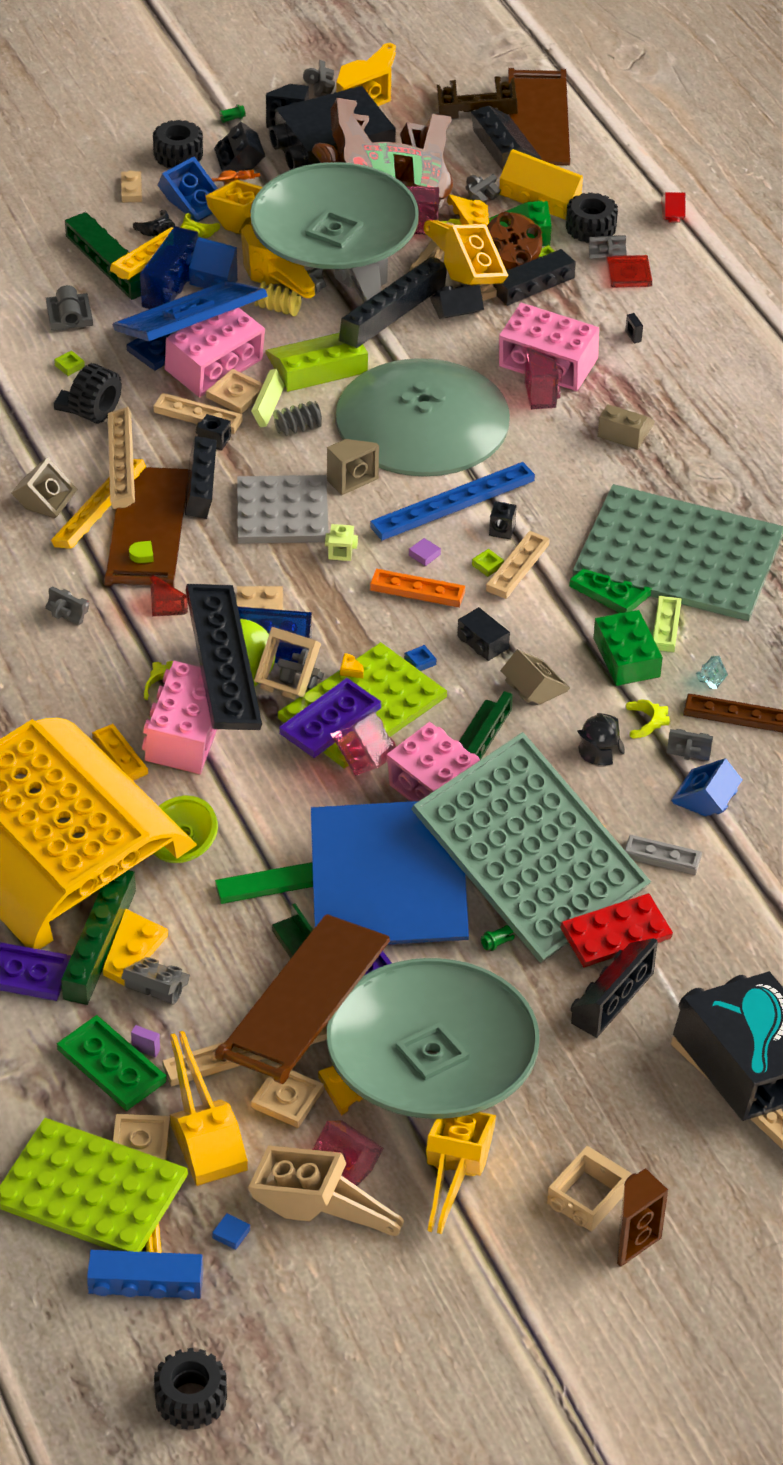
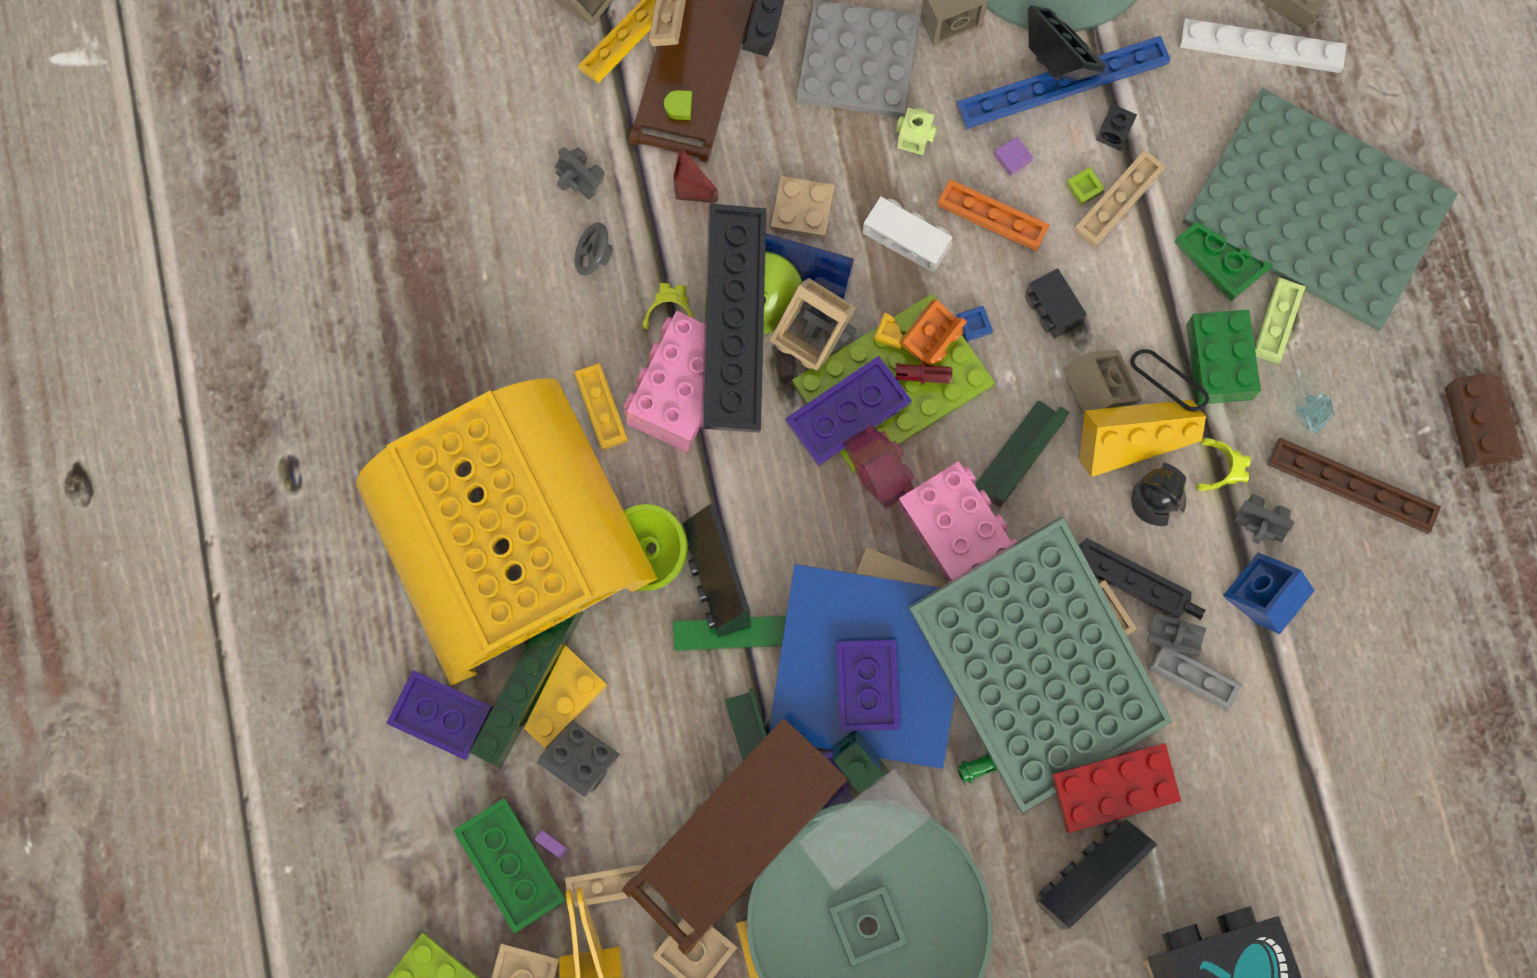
camera: 15 degrees right, 30 degrees up
none -> dark grey piece [575,222,613,276]
none -> black slope [683,503,751,637]
none -> clear tile [798,769,932,892]
none -> dark green torso [832,731,891,793]
none -> dark purple plate [836,639,900,731]
none -> white brick [863,197,953,274]
none -> dark red axle [895,362,953,385]
none -> orange bracket [899,299,967,365]
none -> black wedge [1028,5,1106,81]
none -> black plate [1078,538,1206,620]
none -> yellow wedge [1079,399,1206,477]
none -> black piece [1130,349,1209,411]
none -> dark grey hips [1146,613,1206,657]
none -> white plate [1179,18,1346,73]

